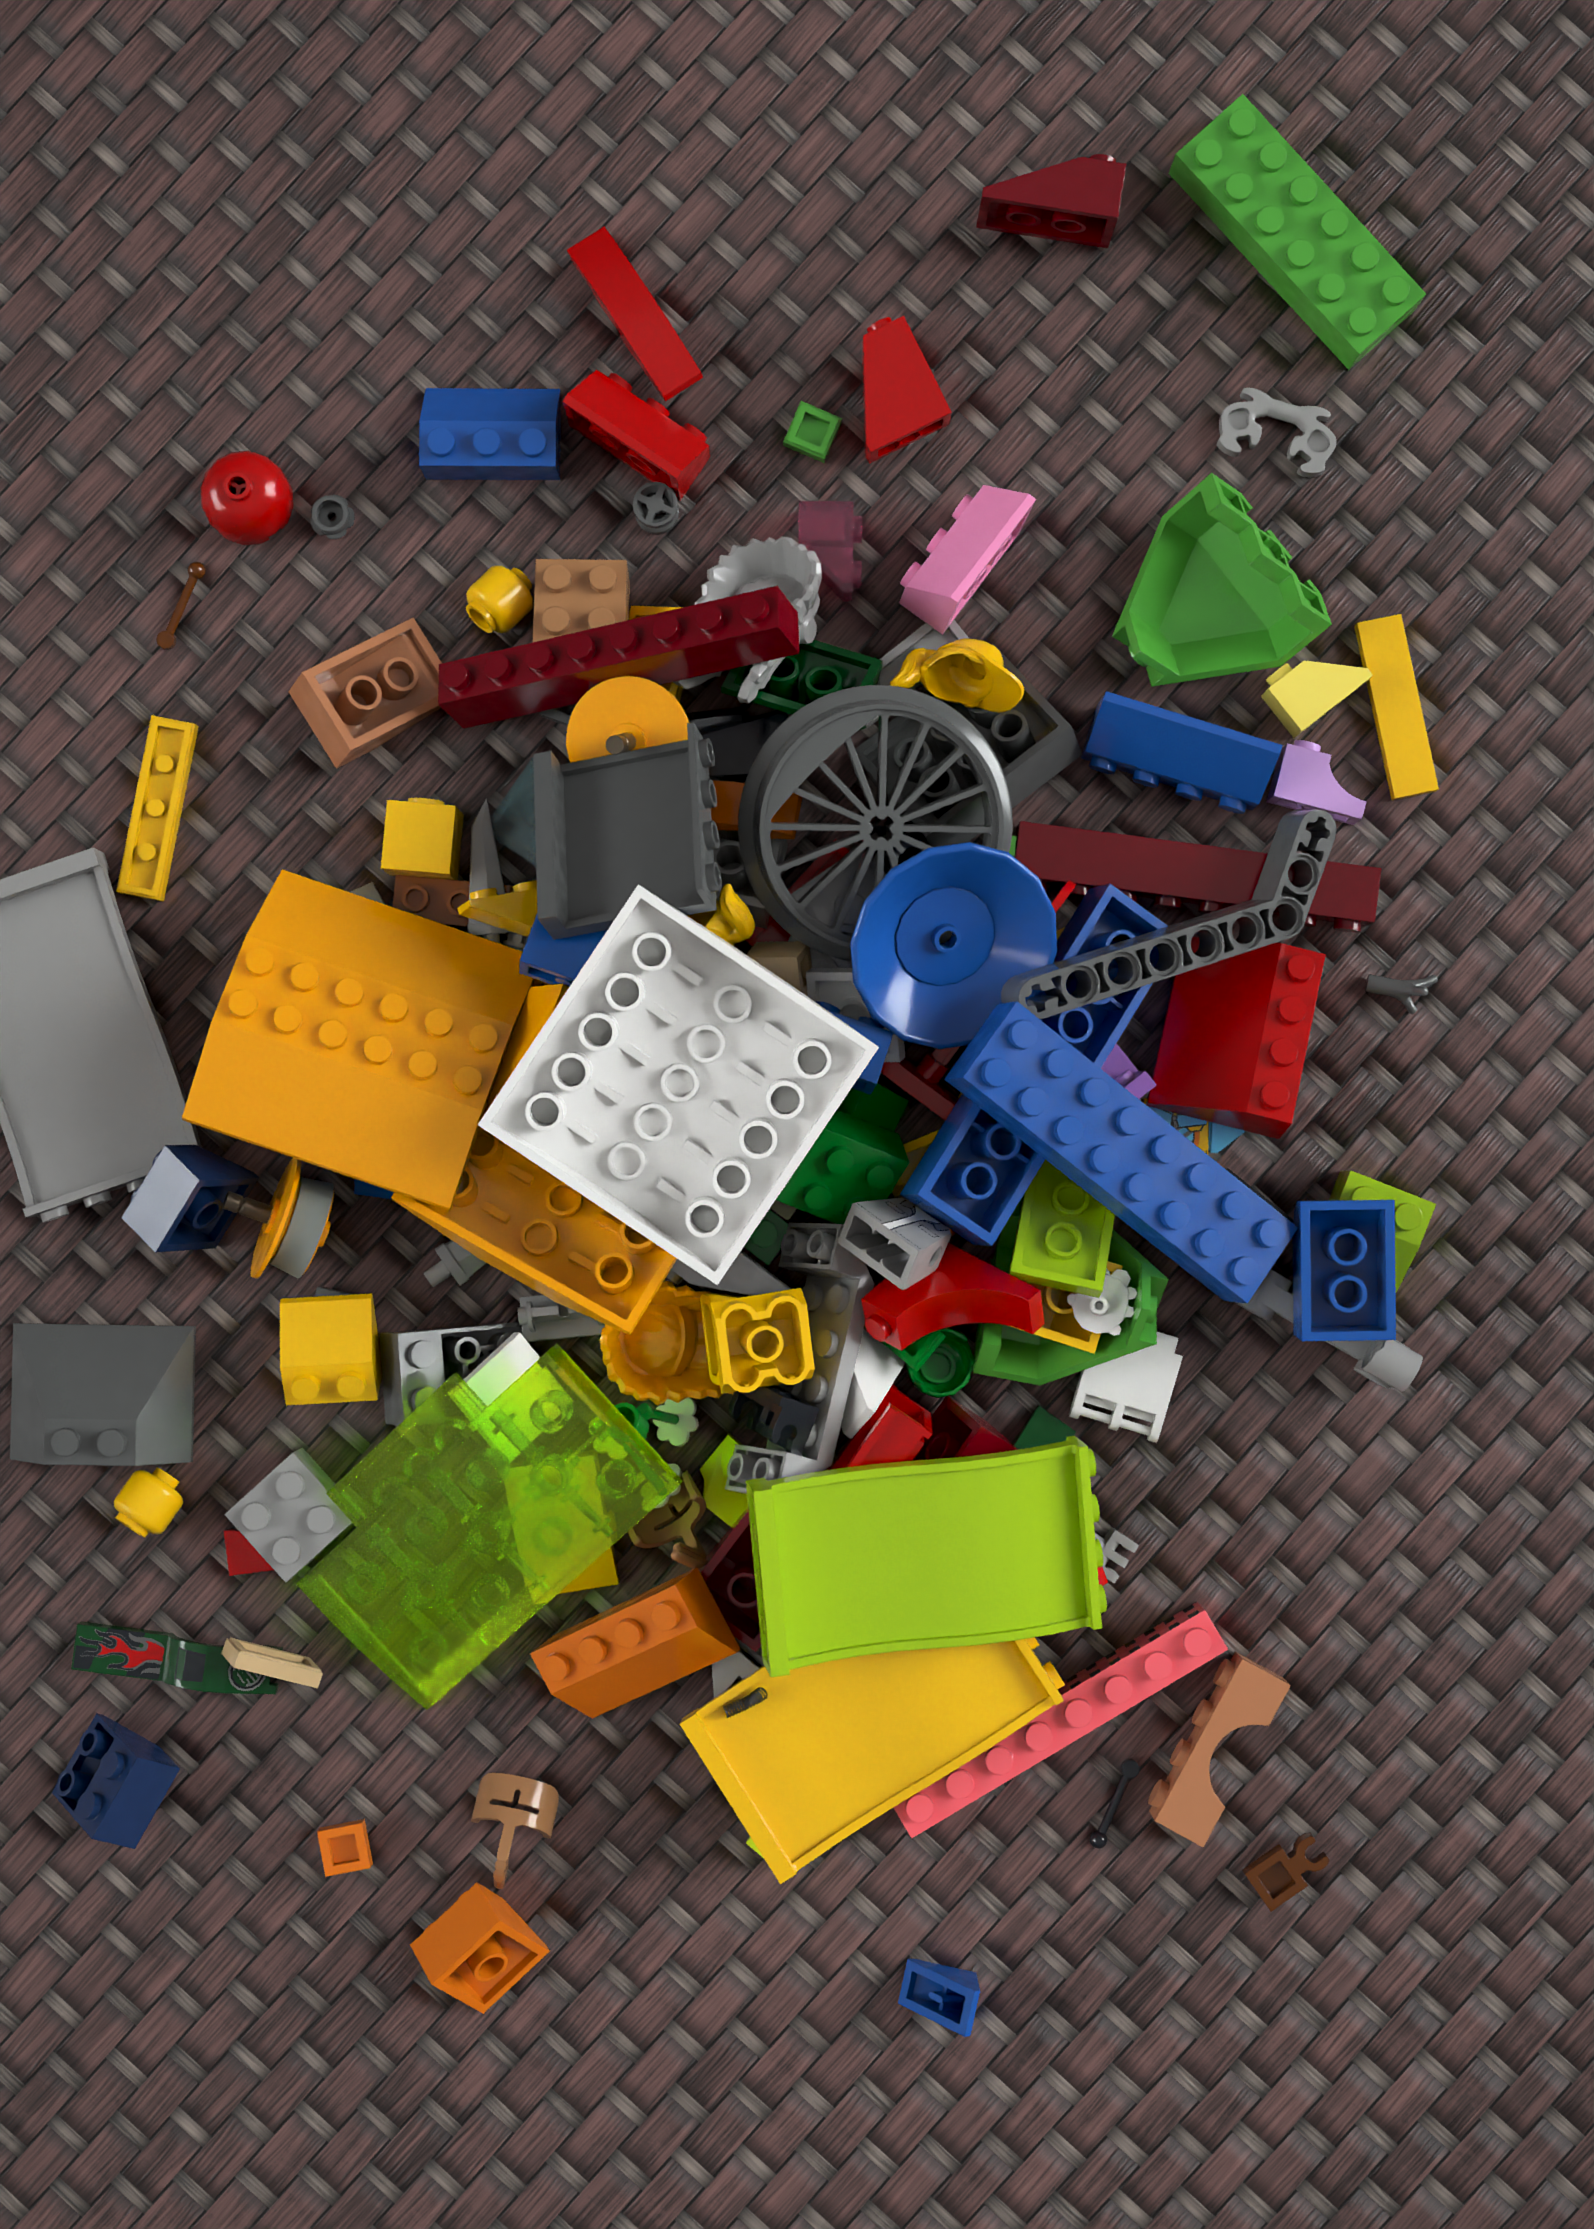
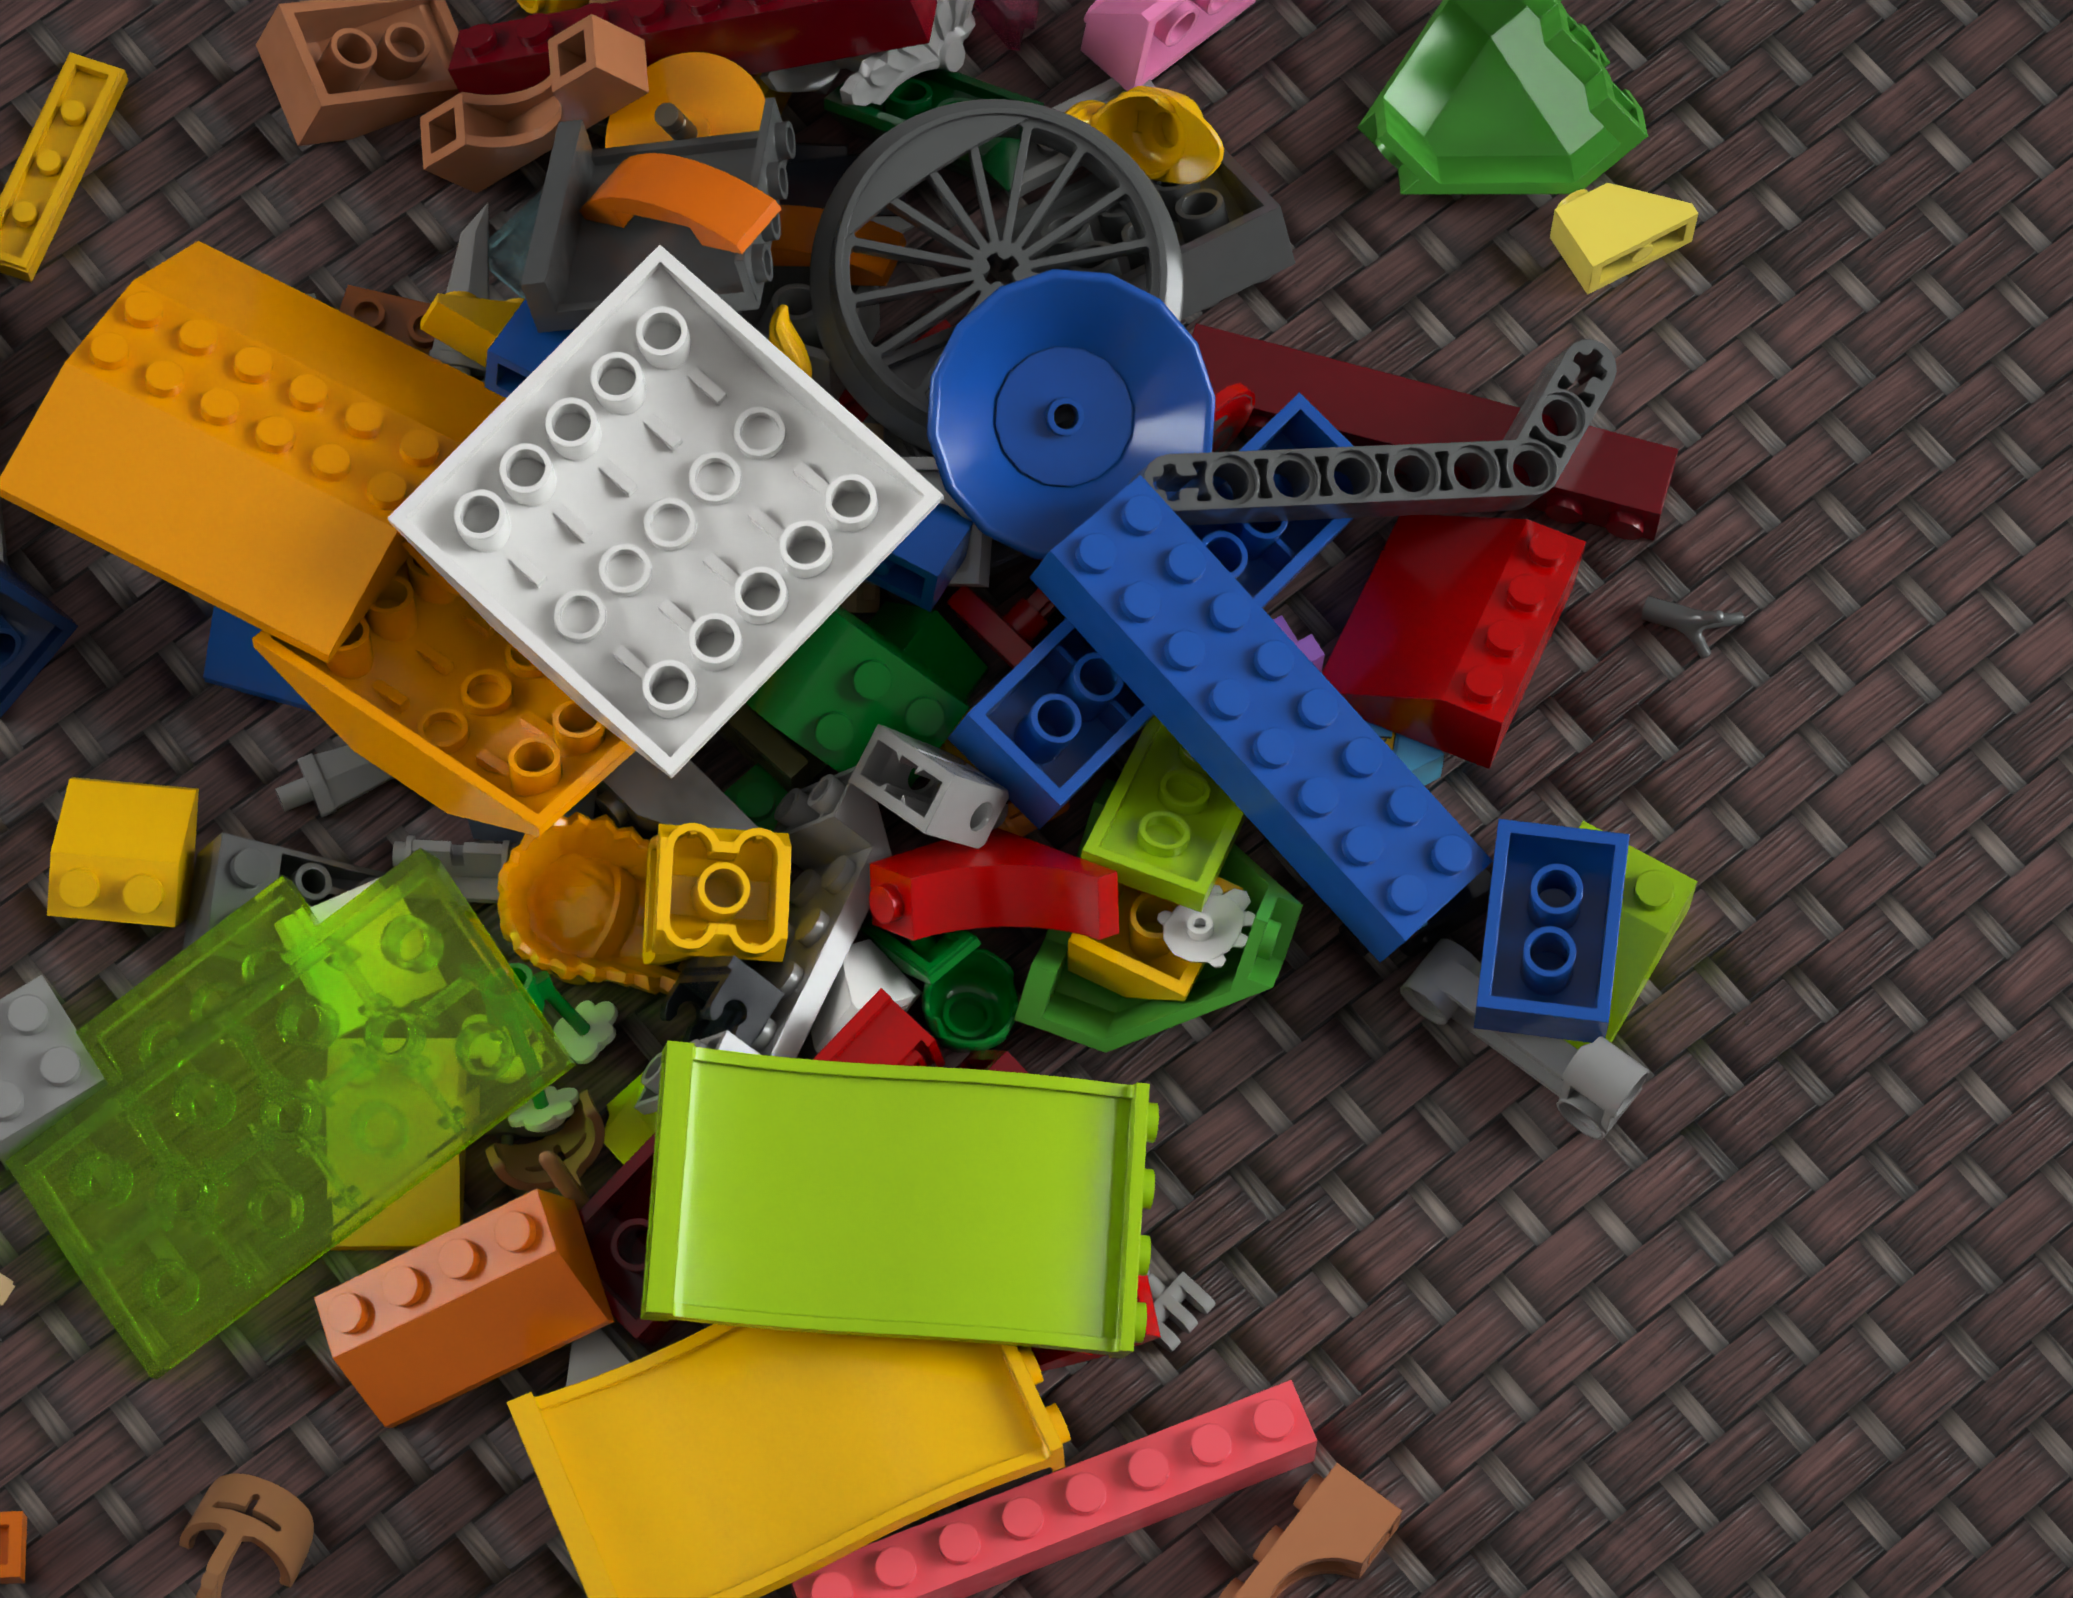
camera: 10 degrees right, 20 degrees down
piece [222,1158,334,1279] -> none
yellow head [381,798,464,880] -> none
black leg [723,1687,768,1718] -> none
white plate [1069,1332,1183,1443] -> none
blue slope [1081,691,1283,814] -> none
lavender arch [1266,740,1366,825] -> none
yellow tile [1354,614,1439,801] -> none
none -> nougat arch [420,14,649,193]
none -> orange slope [579,153,781,254]

